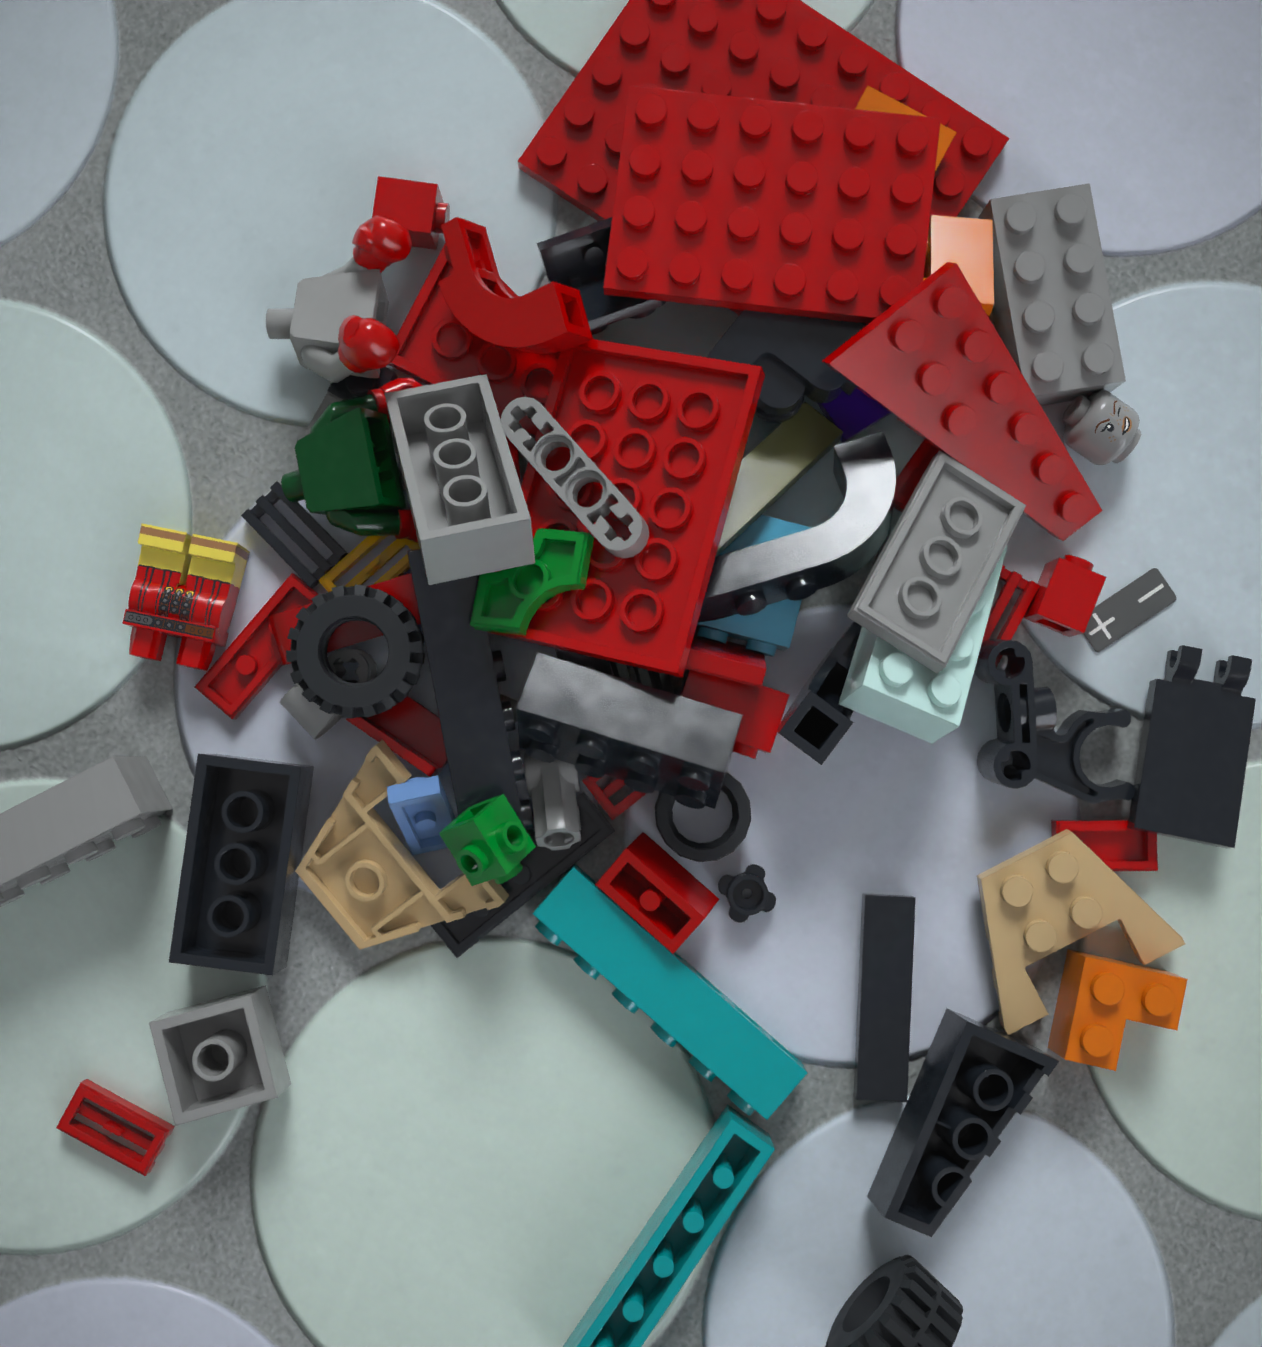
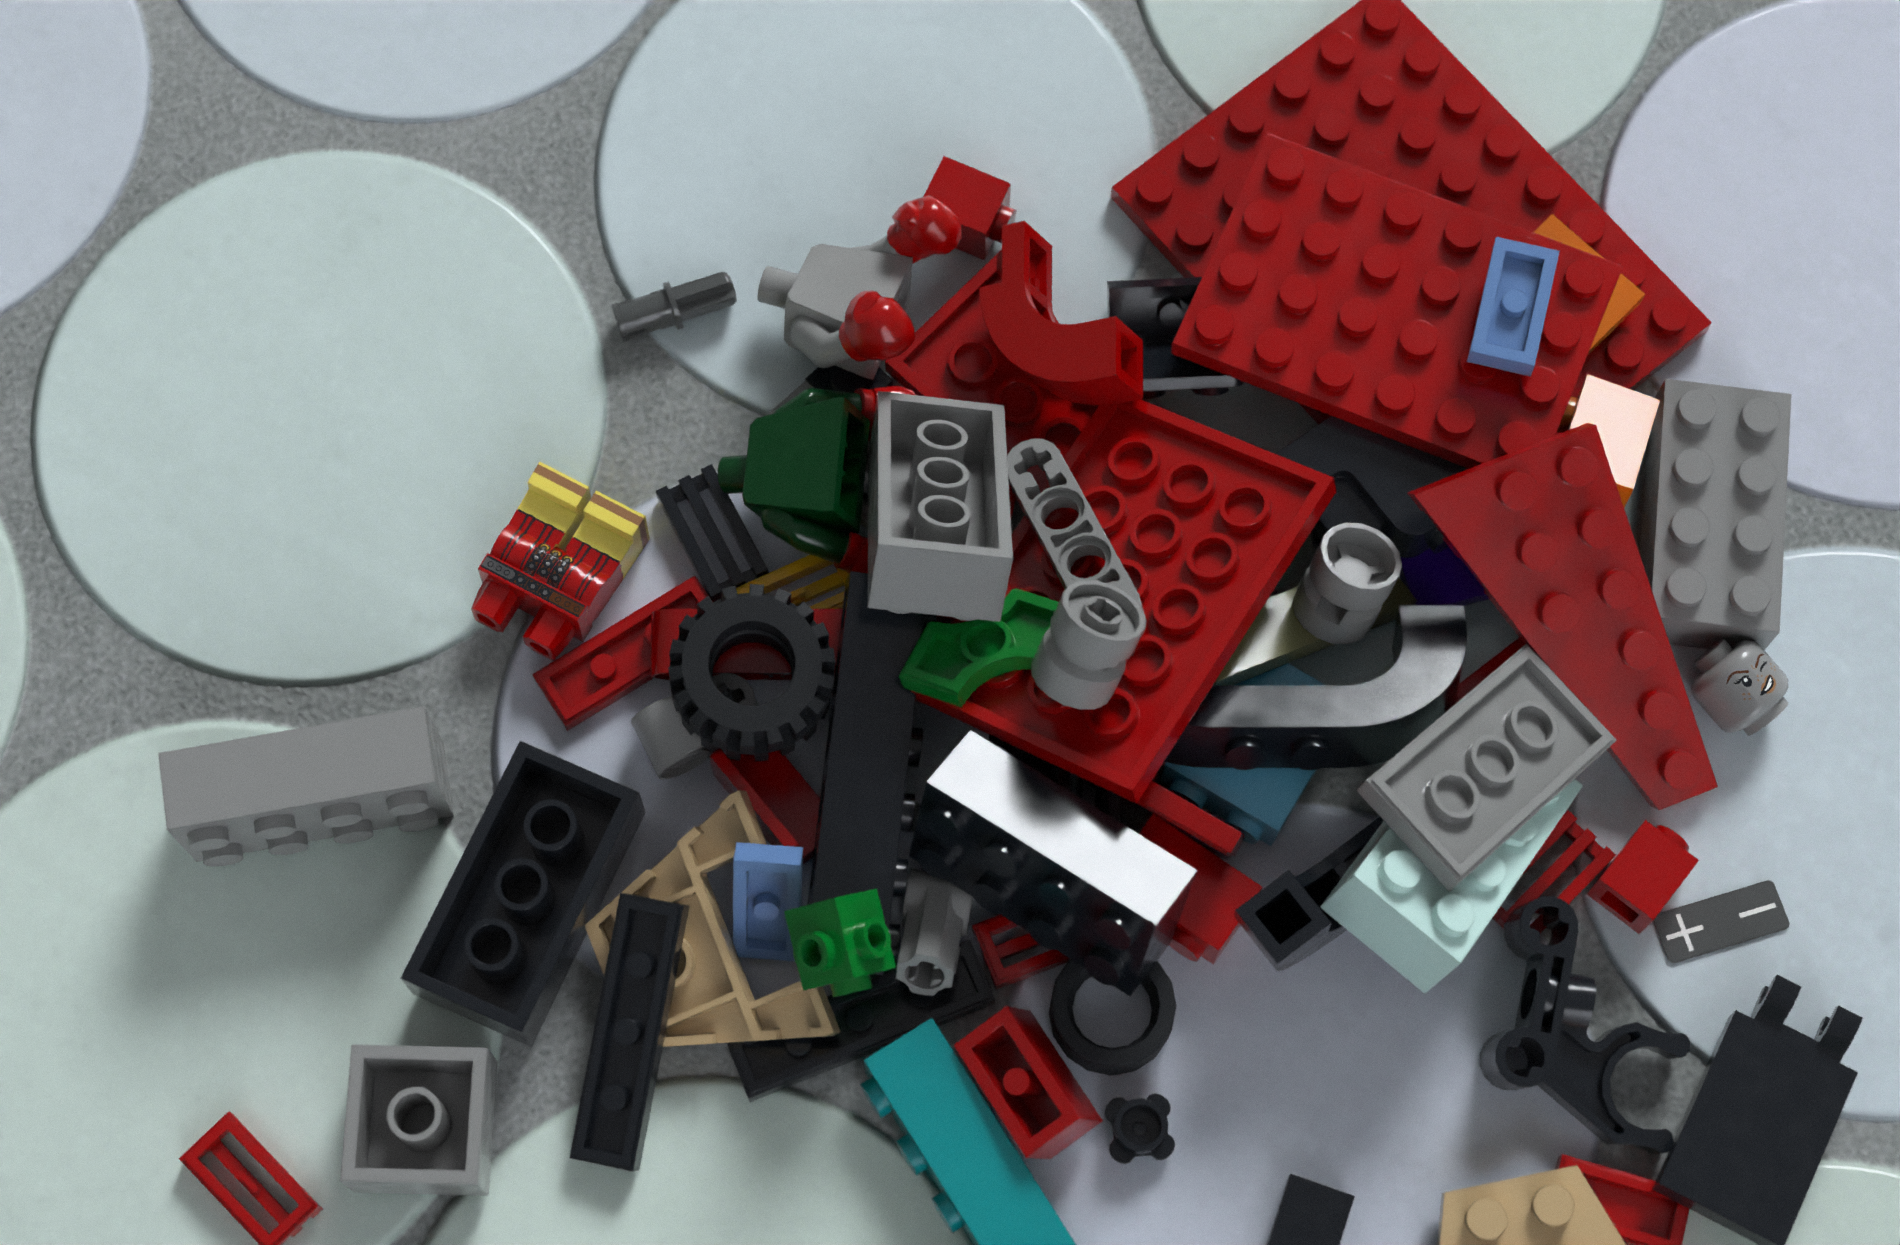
camera: 20 degrees right, 15 degrees down
none -> black tile [569,893,690,1171]
none -> dark grey axle [611,272,737,342]
none -> light grey wheel [1031,580,1146,710]
none -> light grey wheel [1293,522,1402,644]
none -> medium blue plate [1467,237,1560,376]

